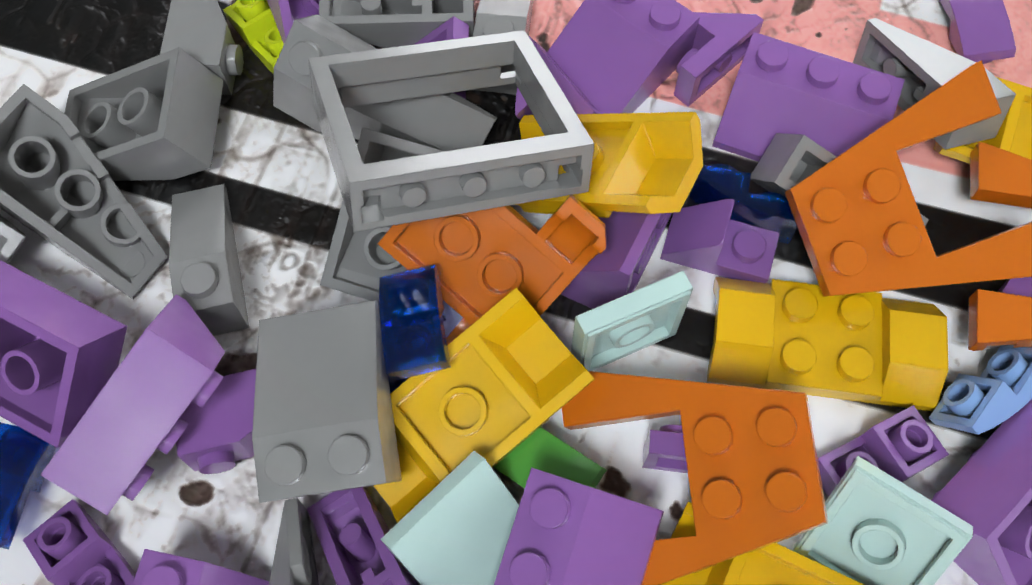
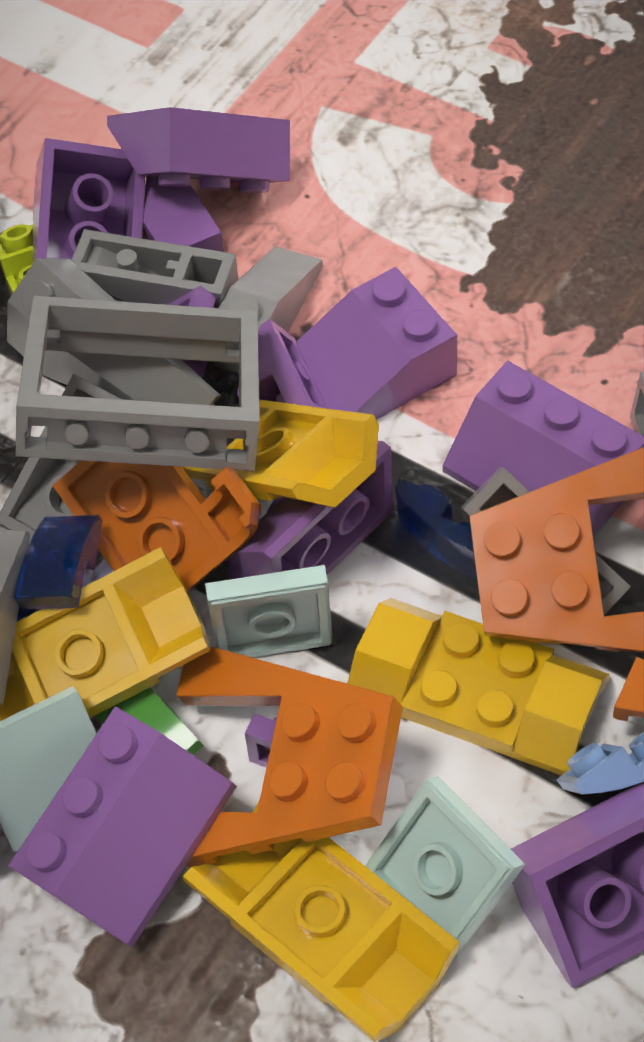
camera: 20 degrees right, 10 degrees down
medium lavender slope [660,199,780,283] -> none
medium lavender slope [674,12,764,107] -> none
medium lavender slope [818,405,949,497] -> none

